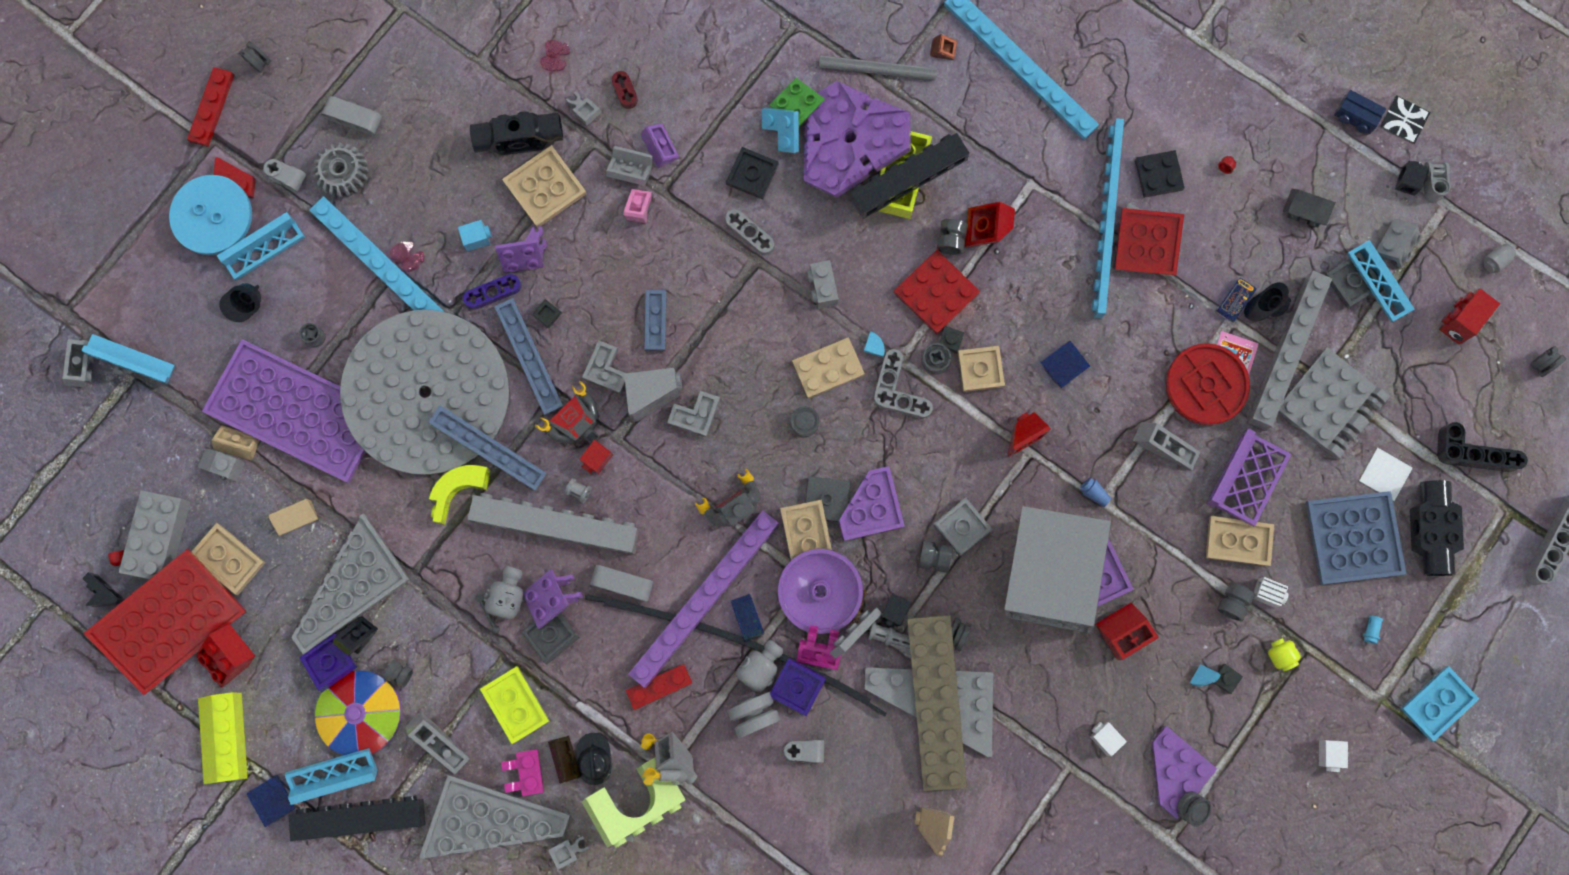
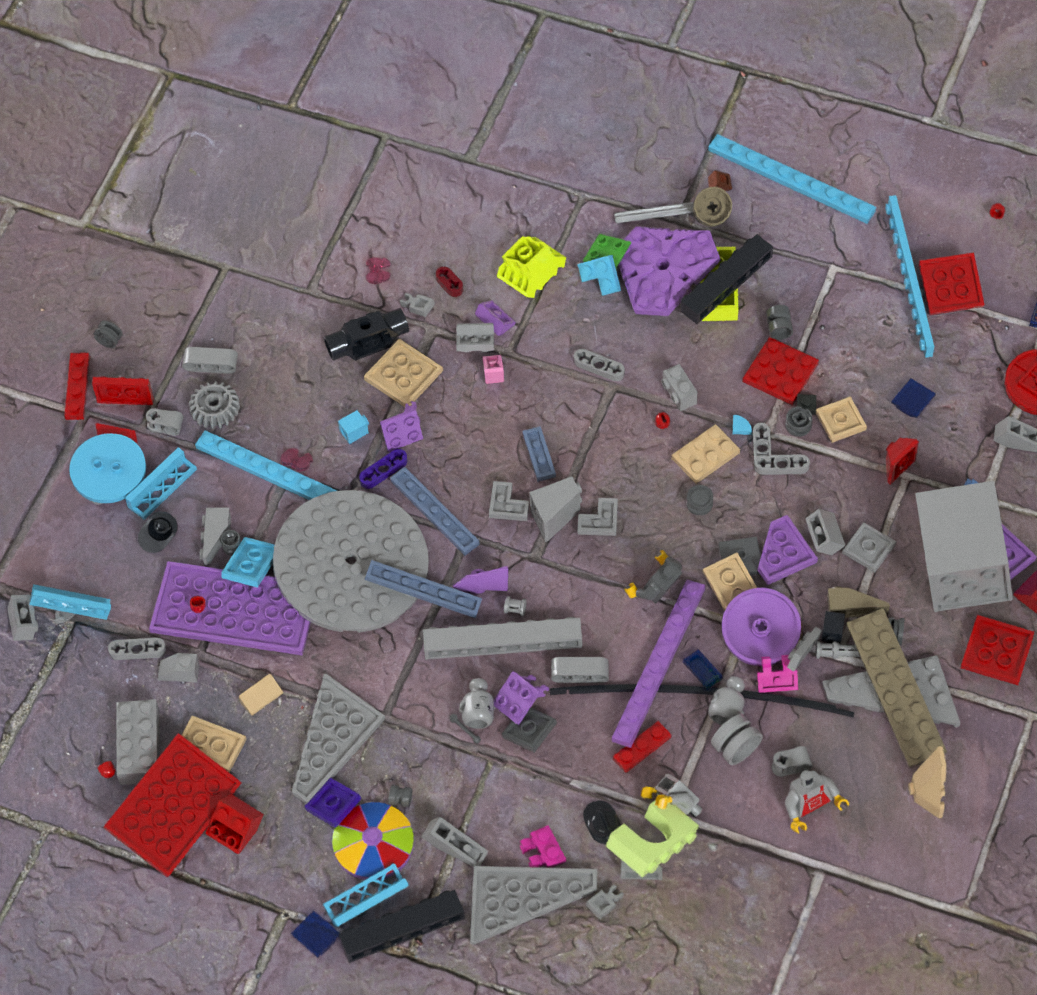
camera: 15 degrees left, 20 degrees down
black slope [82,572,124,607] -> none
neon yellow slope [198,692,248,784] -> none
tan slope [212,425,260,460] -> none
black slope [332,616,378,656] -> none
neon yellow arch [429,465,491,525] -> none
neon yellow plate [480,666,550,744] -> none
pearl dark grey plate [532,299,562,329] -> none
torso [535,381,600,445] -> none
dark brown plate [548,736,581,784] -> none
red brick [579,440,613,474] -> none
black plate [726,147,779,200] -> none
dark purple plate [770,658,827,716] -> none
dark grey wheel [918,540,953,573] -> none
red slope [965,202,1015,248] -> none
black plate [1135,150,1185,198] -> none
none -> red plate [92,376,154,405]
none -> light grey beam [108,638,166,660]
none -> red hinge [190,596,206,613]
none -> light grey slope [200,508,231,567]
none -> medium azure plate [221,537,275,588]
none -> medium lavender panel [453,566,508,594]
none -> neon yellow slope [497,236,567,298]
none -> red hinge [655,412,670,429]
none -> dark tan wheel [693,187,732,227]
none -> light grey torso [785,771,849,834]
none -> light grey brick [805,509,845,556]
none -> dark tan slope [827,586,889,618]
none -> red plate [961,615,1035,685]

